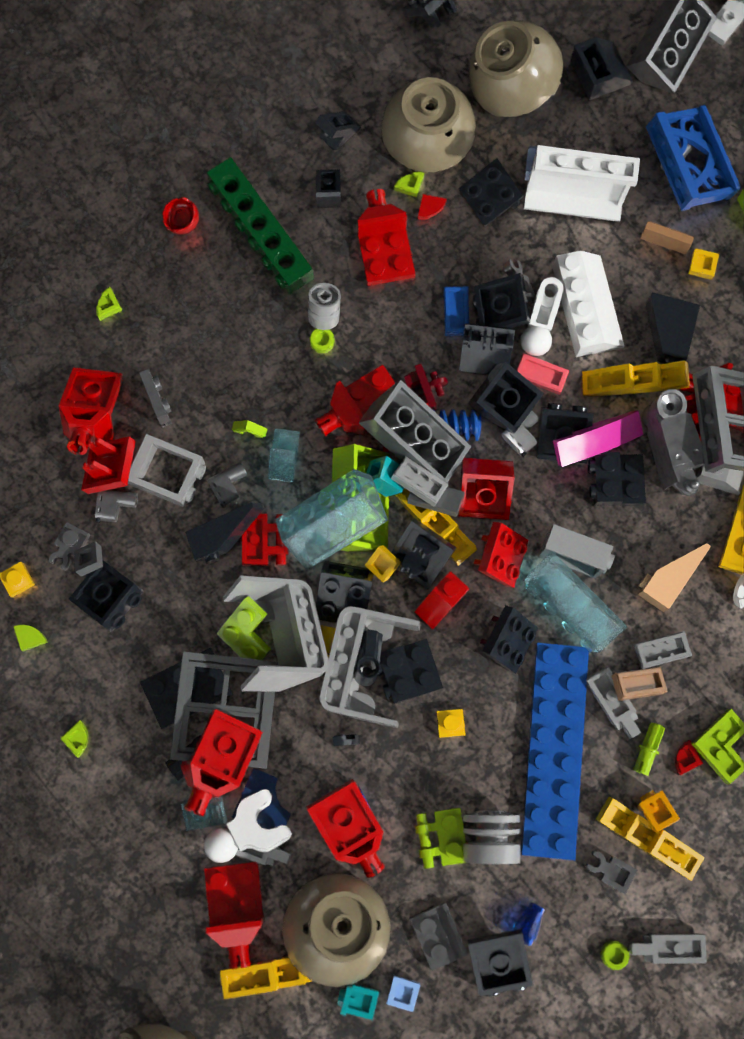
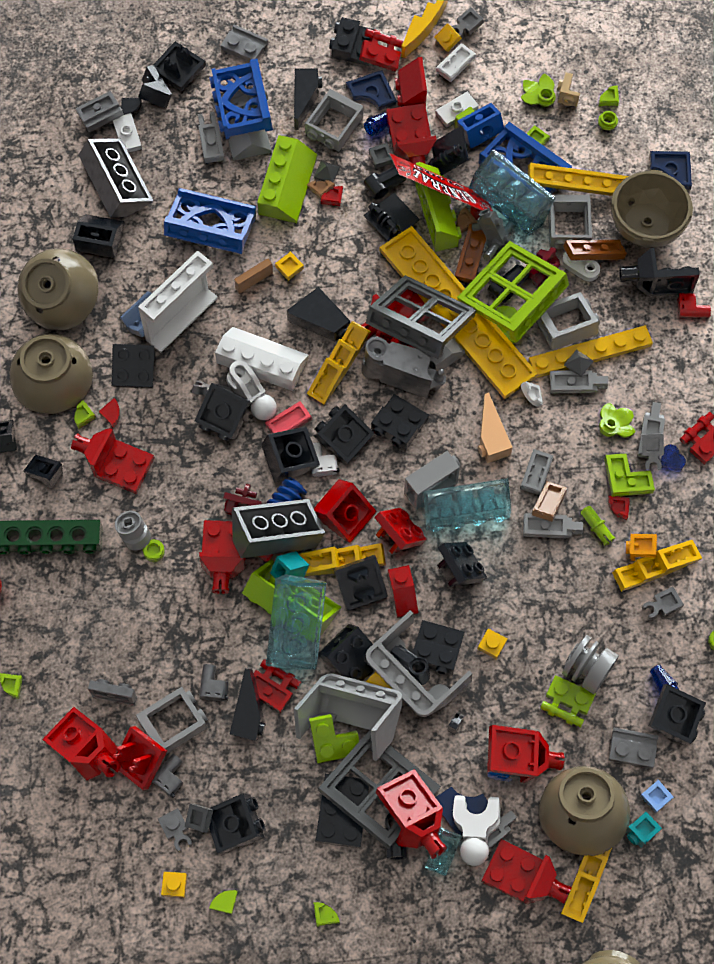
camera: 55 degrees left, 10 degrees down
lime tile [232,420,267,438] -> none
clear light blue slope [268,429,300,482] -> none
yellow plate [365,545,401,582] -> none
light grey plate [391,456,449,507] -> none
dark grey tile [408,487,465,517] -> none
blue tile [443,286,470,336] -> none
black hinge [459,323,515,375] -> none
blue plate [521,642,589,861] -> none
dark pink slope [553,410,643,467] -> none

